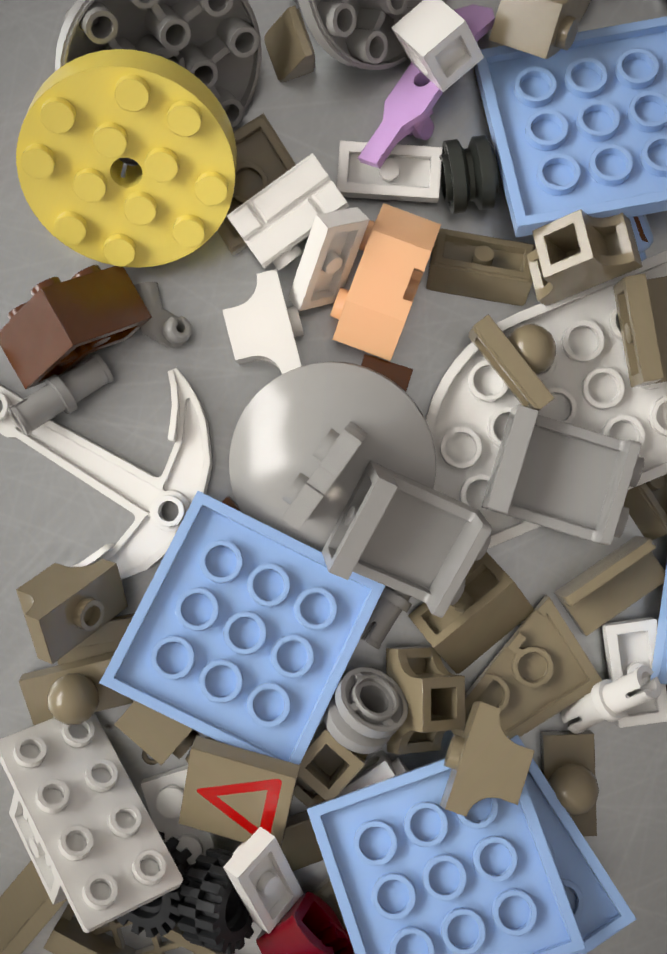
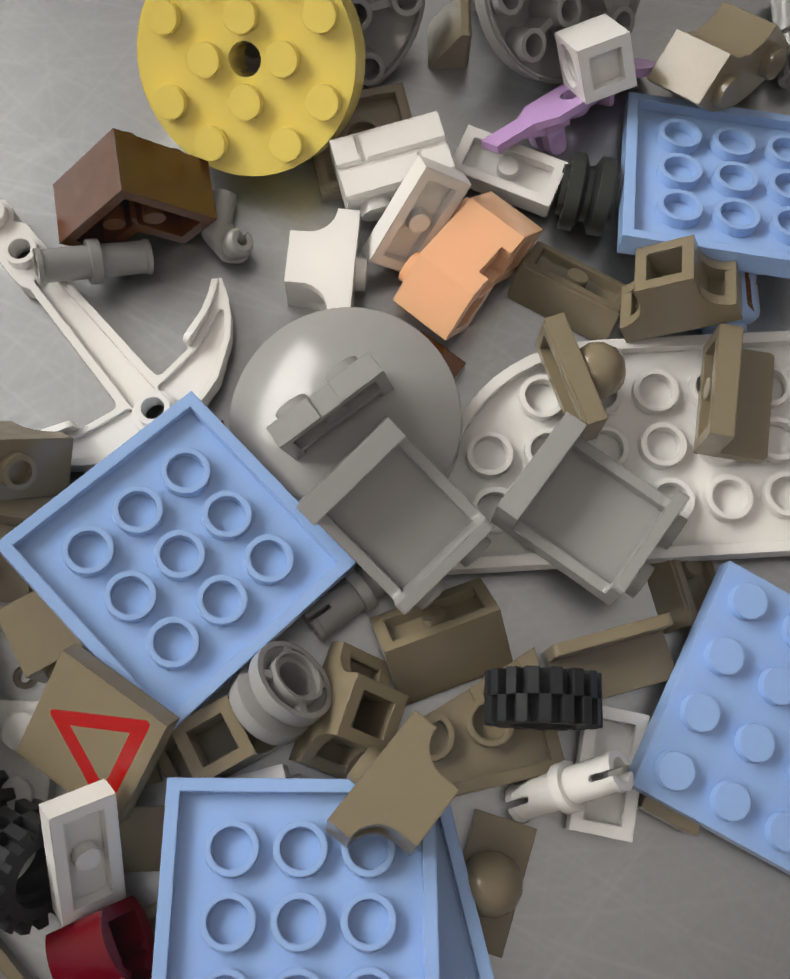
camera: 15 degrees right, 15 degrees down
none -> black tyre [484,666,603,731]

